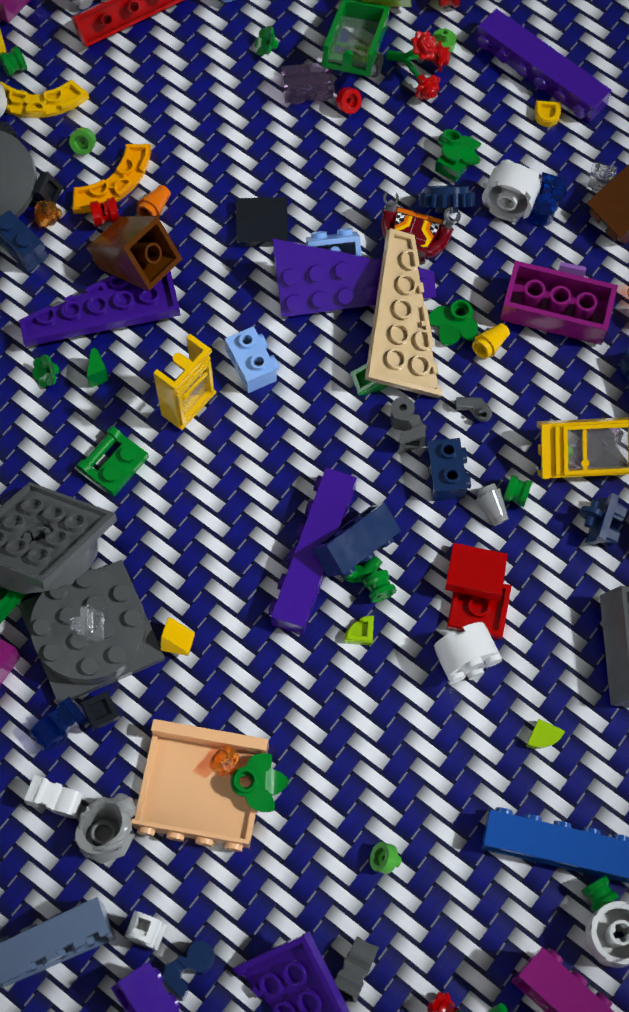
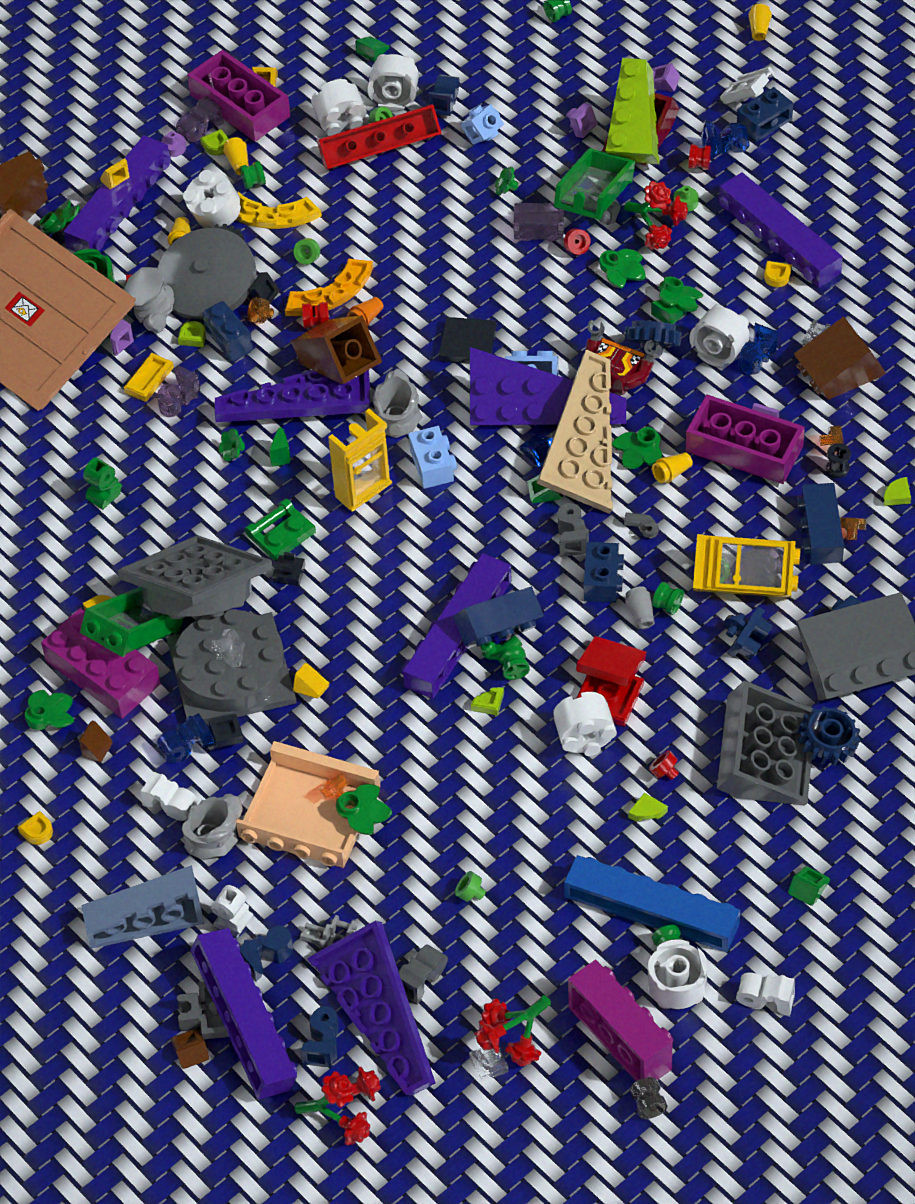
camera: 15 degrees right, 15 degrees down
none -> black tile [272,552,305,586]
none -> light grey piece [300,915,357,948]
none -> light grey piece [373,369,423,438]
none -> clear blue slope [519,434,553,467]
none -> green plate [599,249,646,289]
none -> red tile [649,750,679,780]

